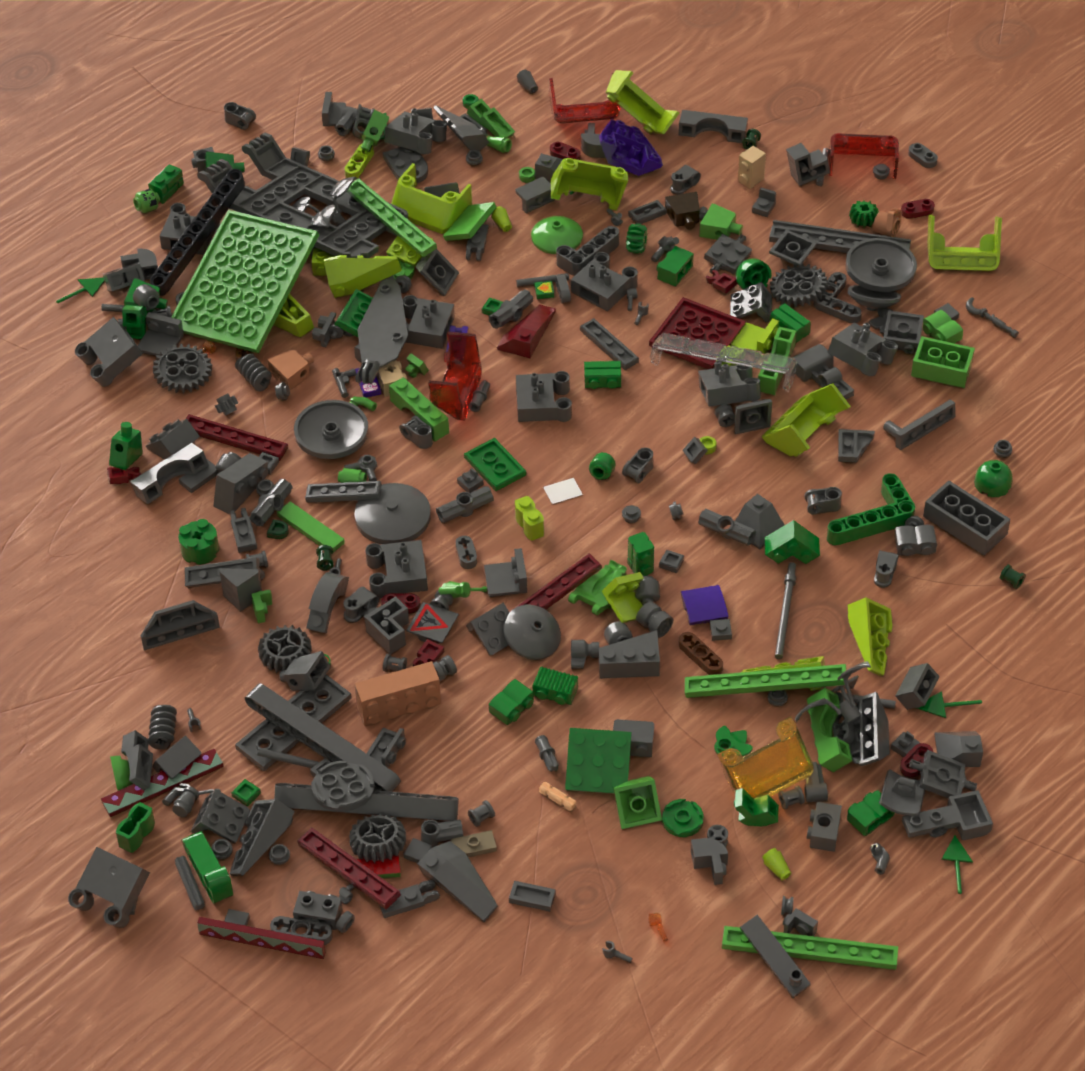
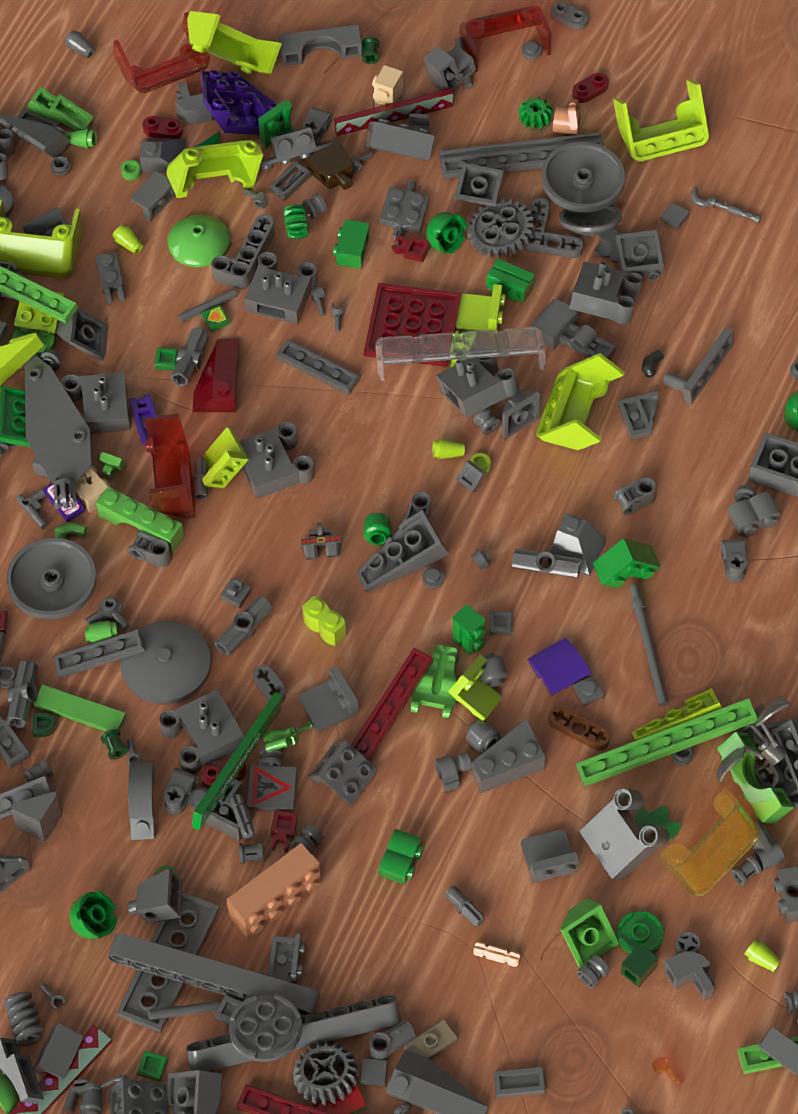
camera: 20 degrees left, 10 degrees up
bright green bracket [251,590,272,623] -> none
dark grey gear [258,625,312,673] -> none
bright green tile [443,202,496,241] -> none
green tile [462,94,479,109] -> none
green tile [464,437,527,491] -> none
dark grey bush [468,800,495,827] -> none
dark grey dish [503,605,561,660] -> none
green brick [532,667,578,705] -> none
white sticker [544,478,583,504] -> none
dark grey beam [555,274,571,303] -> none
green plate [565,728,632,793] -> none
green brick [584,361,621,389] -> none
dark grey wheel [636,601,674,638] -> none
dark grey piece [651,236,679,262] -> none
bright green torso [699,203,743,240] -> none
dark grey bracket [730,282,772,323] -> none
green brick [734,788,779,827] -> none
bright green arch [758,327,796,395] -> none
green beam [827,473,915,546] -> none
lime wedge [848,597,892,676] -> none
bright green brick [911,336,975,388] -> none
bright green brick [923,310,963,343] -> none
none -> green cylinder [69,891,117,940]
none -> green tile [192,692,283,831]
none -> lime bracket [202,427,249,488]
none -> dark grey axle [230,794,255,839]
none -> green plate [258,101,293,149]
none -> dark grey bracket [259,127,335,170]
none -> dark grey hips [301,523,341,560]
none -> dark grey wheel [302,193,327,219]
none -> dark red tile [334,89,453,136]
none -> dark grey wedge [356,510,449,592]
none -> dark grey wedge [364,119,435,161]
none -> lime cone [432,438,465,460]
none -> dark grey wheel [576,955,610,989]
none -> piece [579,789,669,880]
none -> dark green panel [621,944,658,987]
none -> pearl dark grey arm [641,350,664,378]

